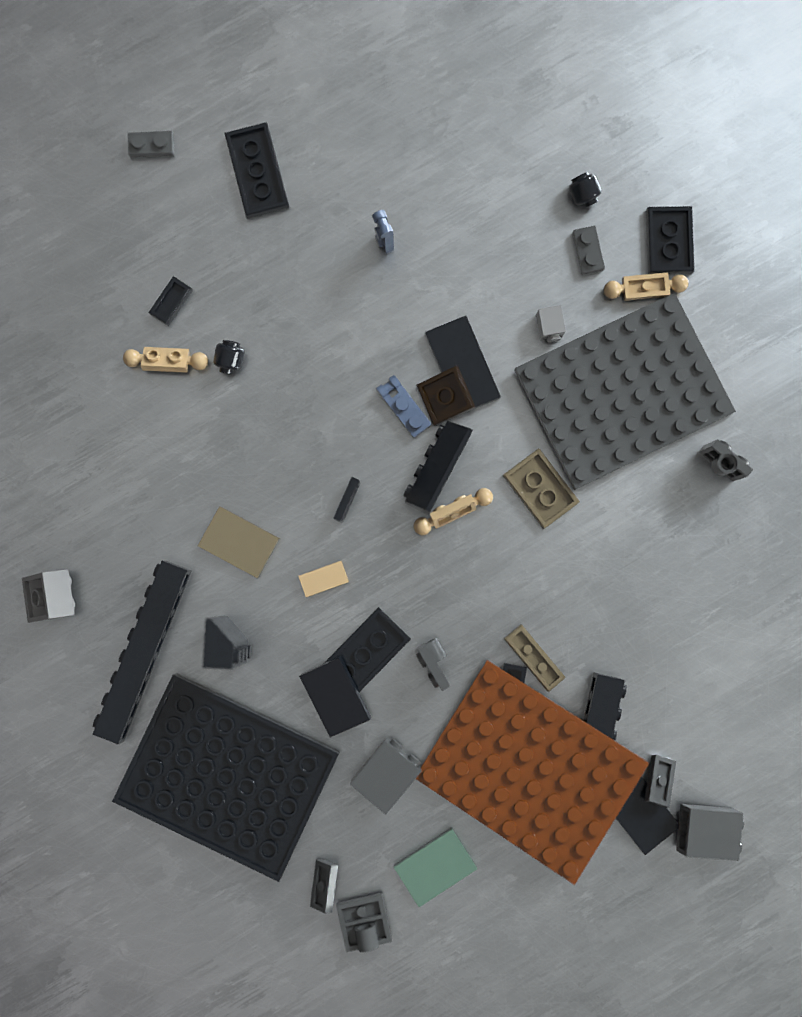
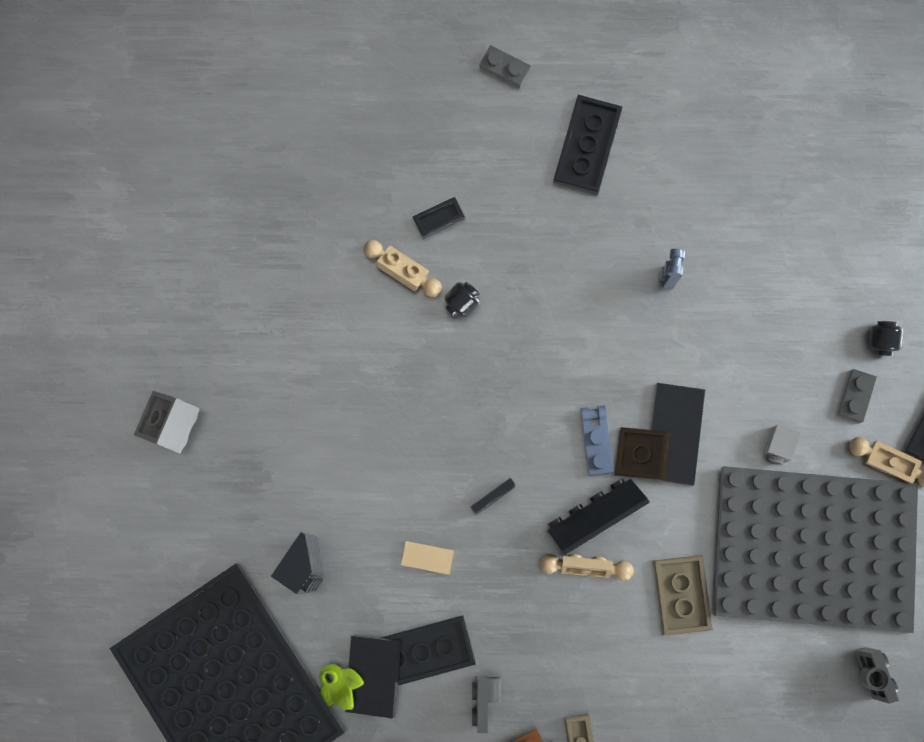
camera: 30 degrees right, 5 degrees down
black brick [92,560,192,744] -> none
dark tan tile [198,506,280,578] -> none
none -> lime plate [319,664,364,710]

